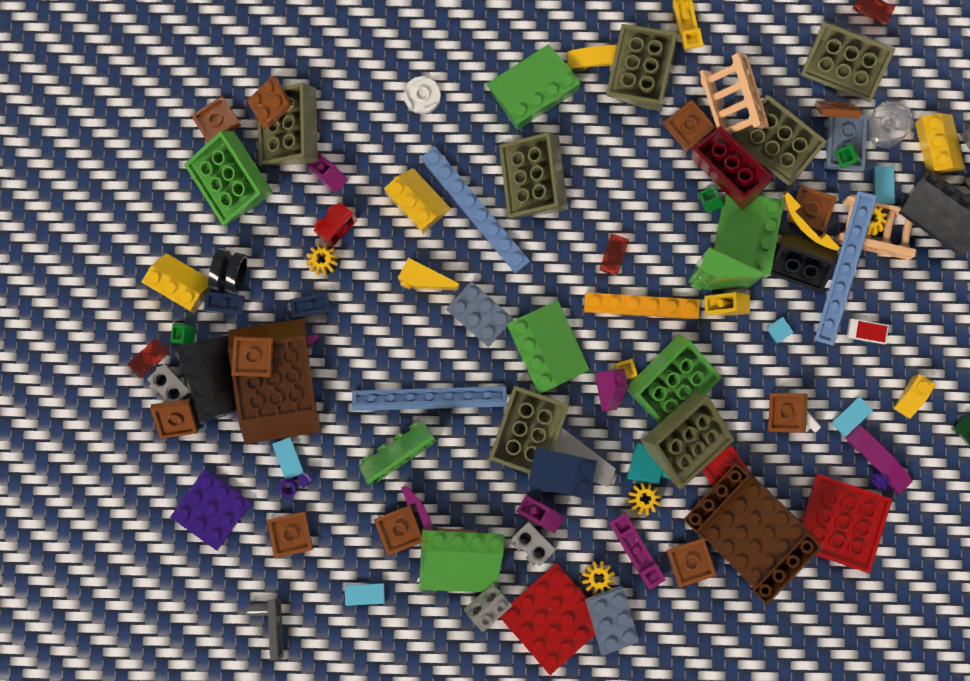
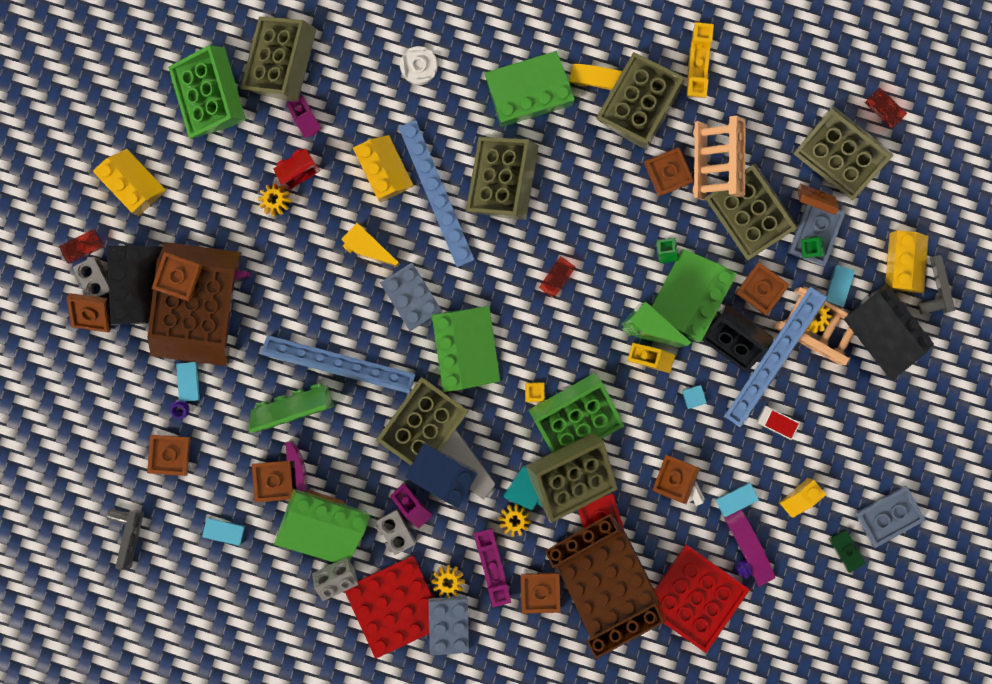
camera: 10 degrees right, 5 degrees up
green slope [170,324,196,345] -> none
dark purple plate [170,469,252,551] -> none
dark orange plate [191,96,242,143] -> none
dark blue plate [203,291,245,316] -> none
black wheel [208,248,248,296] -> none
dark orange plate [247,76,293,130] -> none
dark blue plate [289,293,331,319] -> none
dark purple plate [296,471,315,489] -> none
light orange plate [584,293,700,320] -> none
magenta slope [595,368,628,412] -> none
dark red slope [692,126,773,210] -> none
yellow slope [783,191,840,250] -> none
clear wheel [867,100,914,148] -> none

